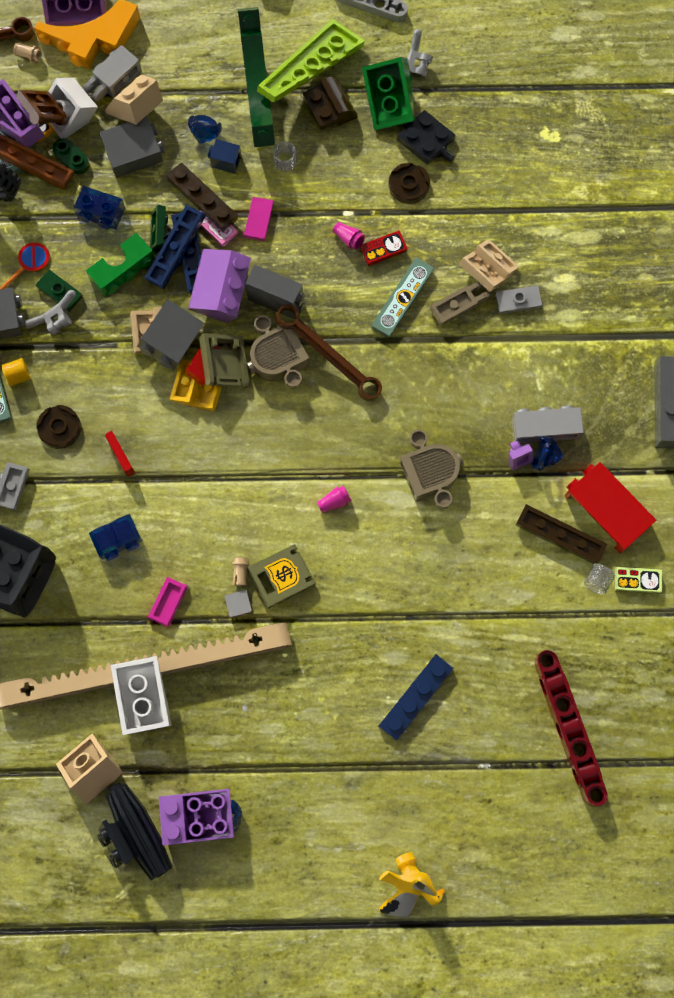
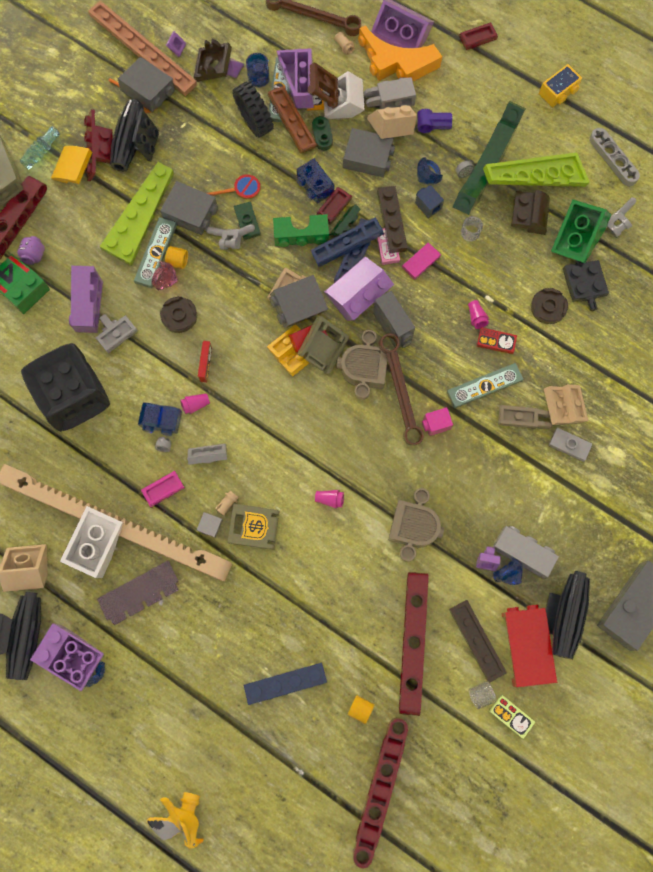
camera: 35 degrees right, 0 degrees up
none -> windscreen [97,561,179,625]
none -> clear pink piece [152,261,178,290]
none -> light grey hinge [155,437,171,452]
none -> dark pink cone [180,393,210,414]
none -> light grey plate [187,444,227,465]
none -> dark red tile [317,187,352,225]
none -> yellow piece [347,695,375,724]
none -> dark red beam [399,572,429,716]
none -> dark purple piece [417,109,453,133]
none -> dark pink brick [422,407,453,436]
none -> light grey tile [455,161,474,178]
none -> black plate [546,571,590,660]

